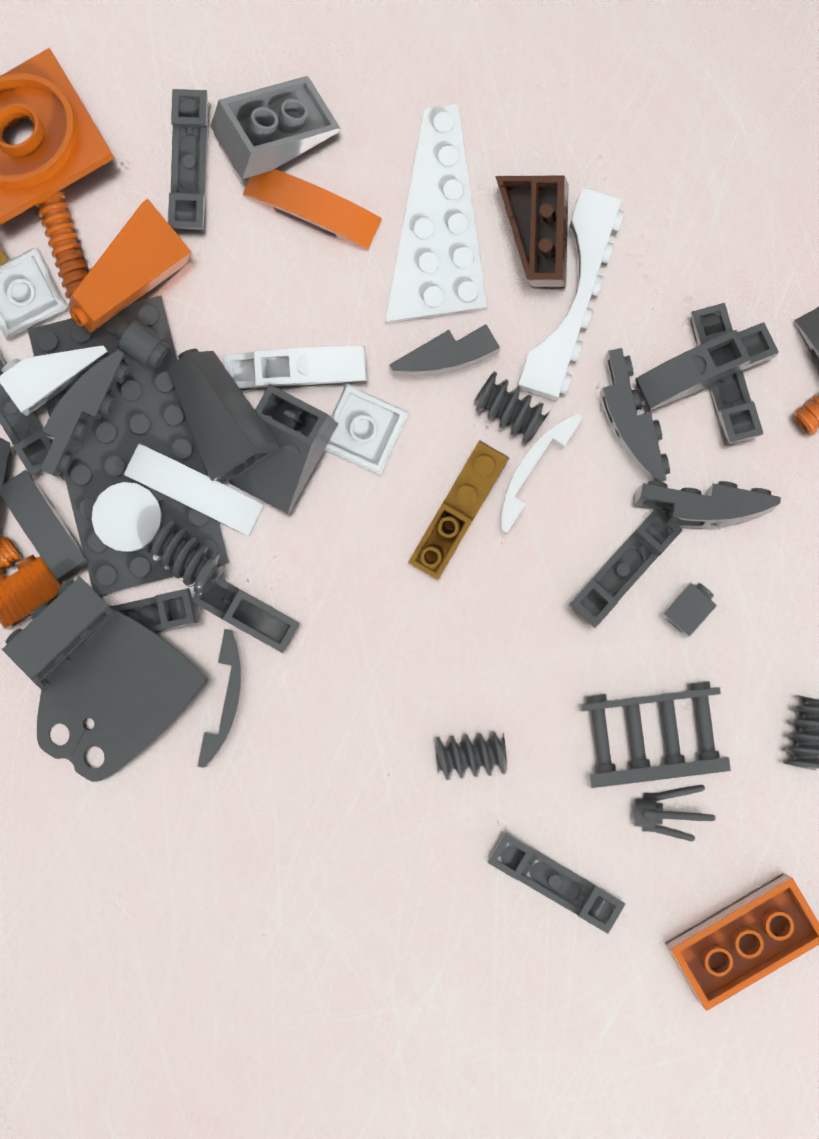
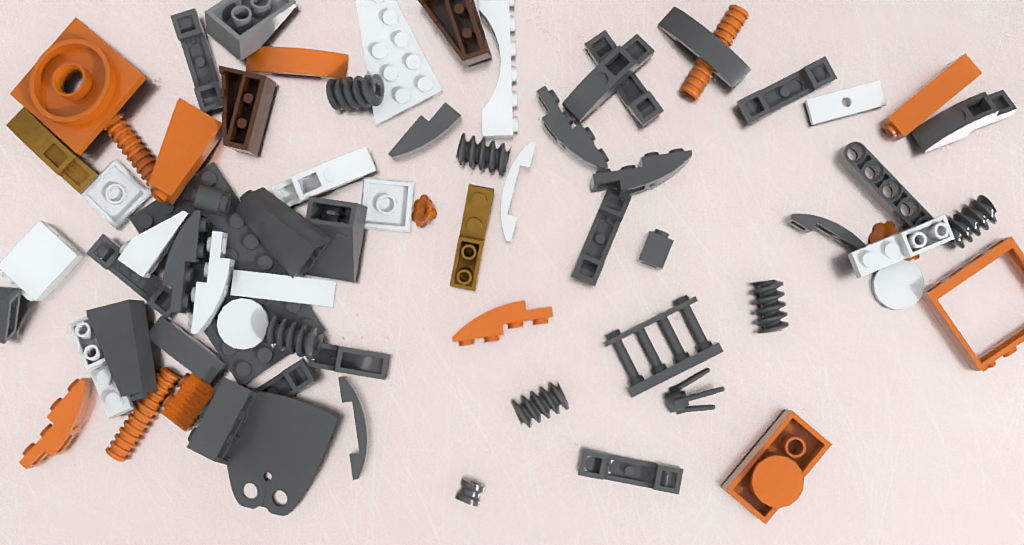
camera: 20 degrees left, 0 degrees up
none -> white slope [188,231,235,334]
none -> reddish brown wedge [219,66,276,156]
none -> dark grey piece [326,74,384,110]
none -> orange plant [412,194,436,227]
none -> orange slope [452,300,553,346]
none -> dark grey wheel [455,478,485,507]
none -> orange tile [750,455,804,508]

